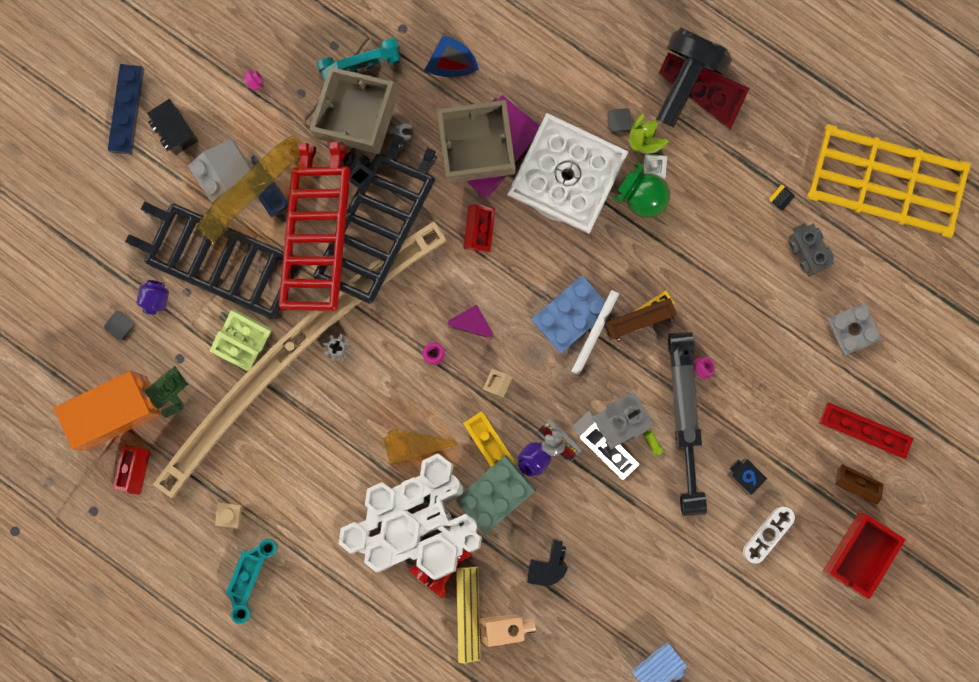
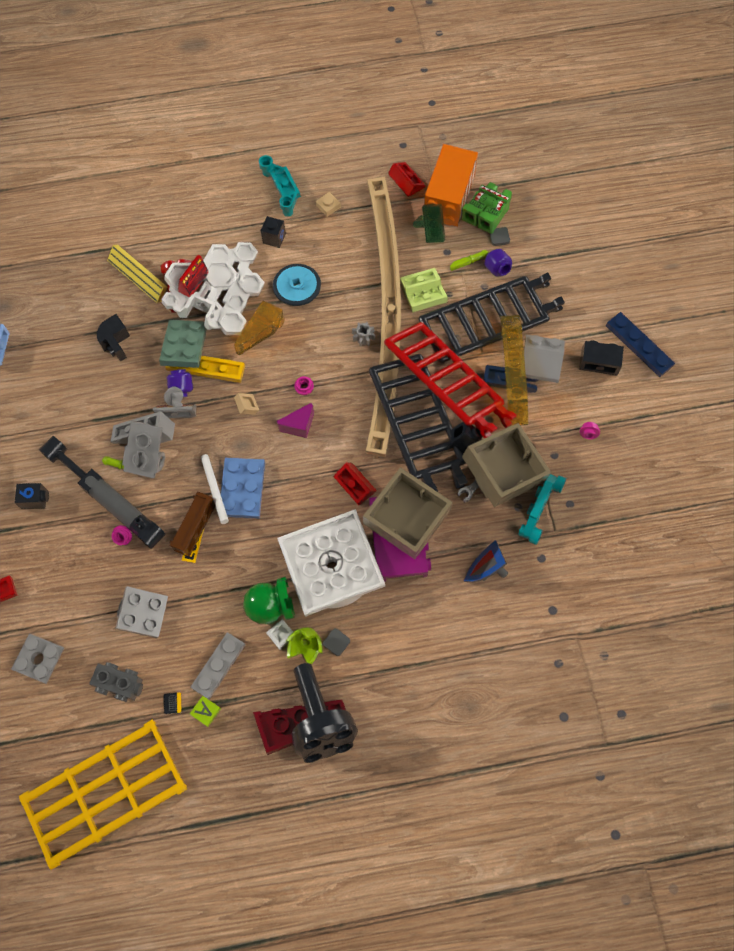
camera: 135 degrees right, 15 degrees down
light nougat torso [480,614,536,647] -> none
none -> light grey plate [115,586,168,638]
none -> slope [178,255,209,297]
none -> light grey plate [190,632,246,700]
none -> lime tile [190,696,221,727]
none -> black brick [260,216,286,248]
none -> medium azure wheel [273,264,321,306]
none -> lime piece [450,250,489,271]
none -> bright green hips [462,182,512,234]

